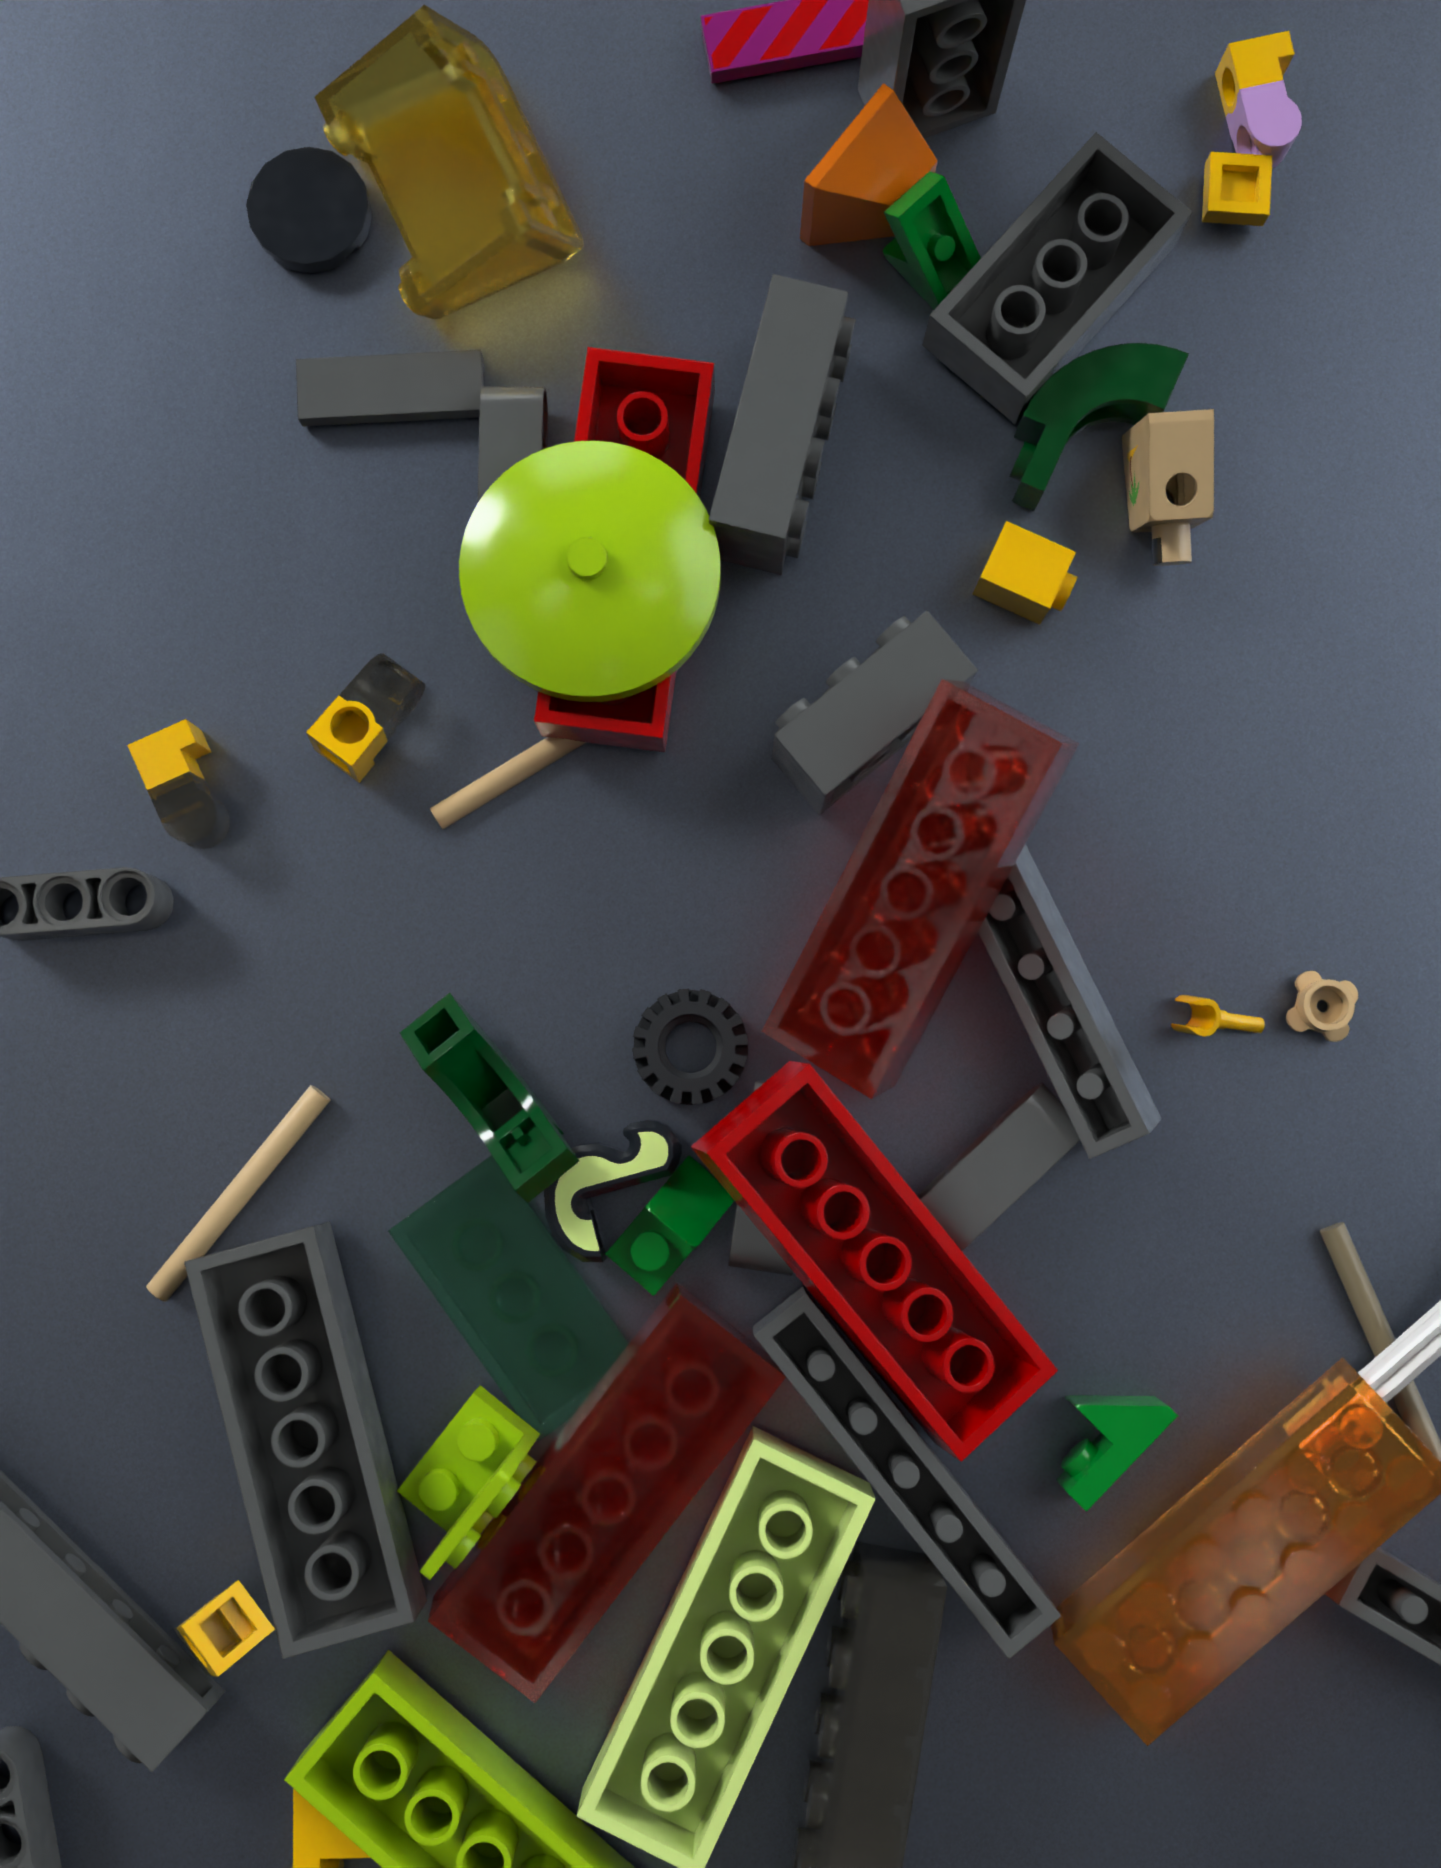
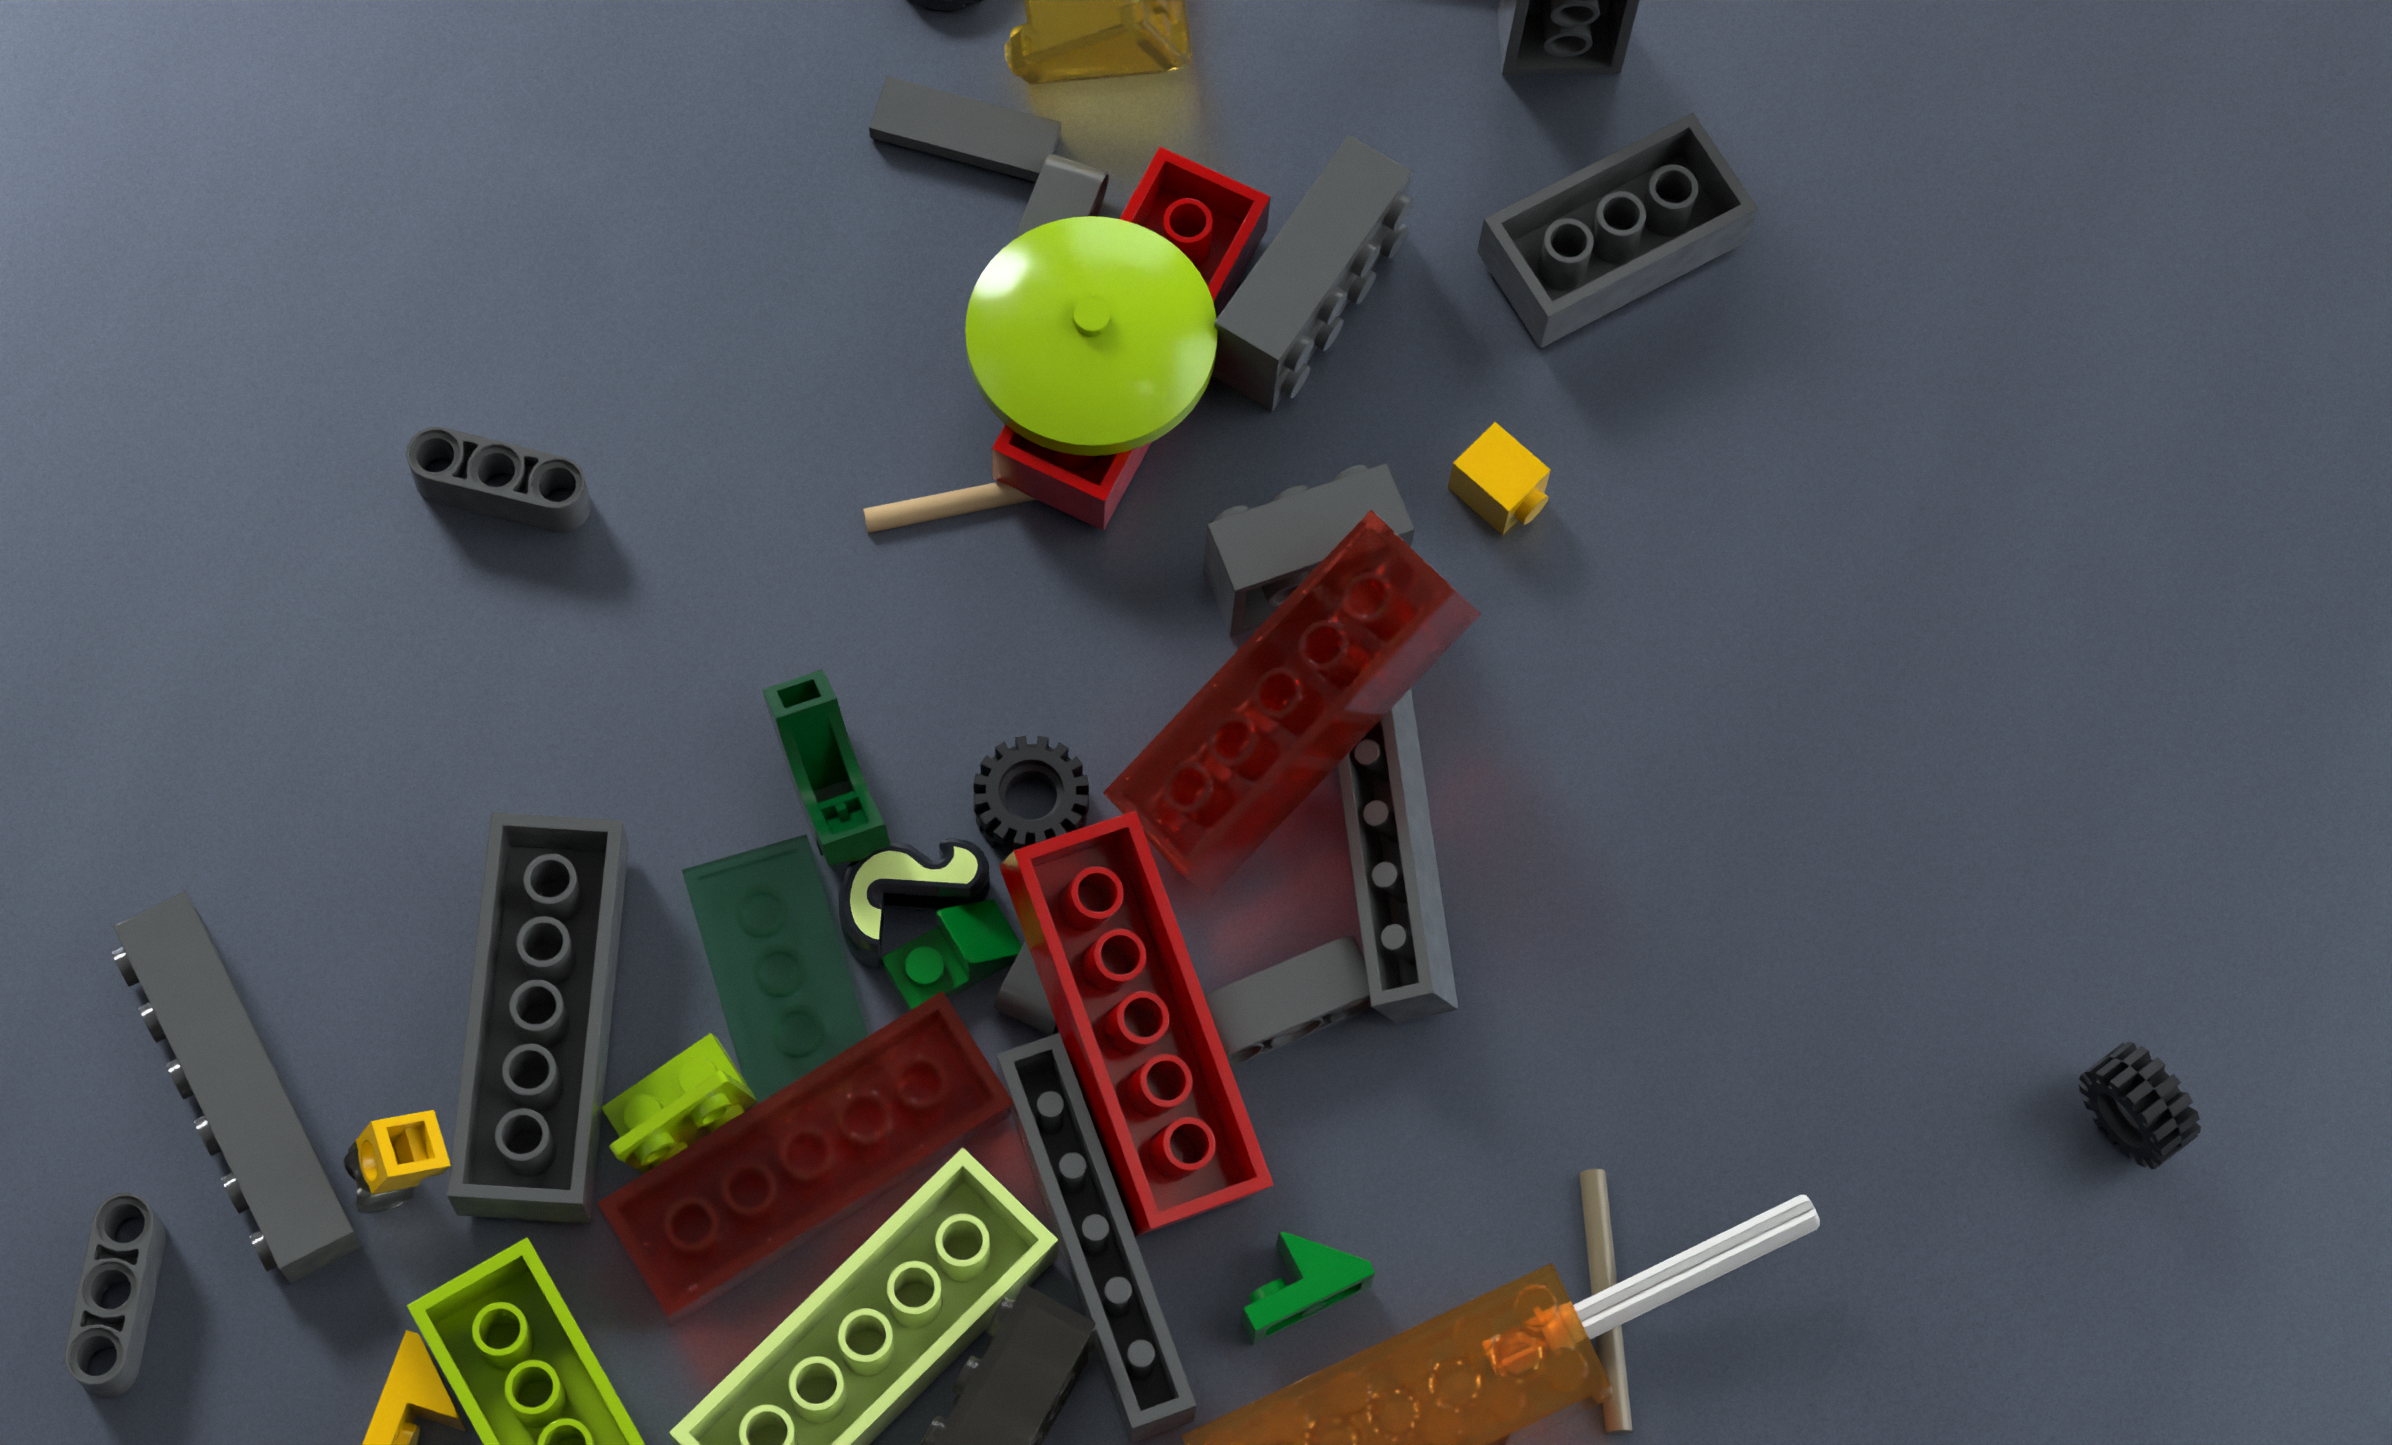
camera: 10 degrees right, 15 degrees down
leg [127,719,230,849] -> none
tan bar [146,1085,331,1302] -> none
leg [306,653,425,783] -> none
orange slope [800,83,938,246] -> none
green slope [882,171,981,310] -> none
dark green arch [1009,343,1189,511] -> none
tan torso [1122,409,1214,566] -> none
yellow hand [1171,995,1265,1037] -> none
yellow plate [1202,152,1272,226] -> none
leg [1215,31,1302,168] -> none
tan plate [1286,971,1358,1042] -> none

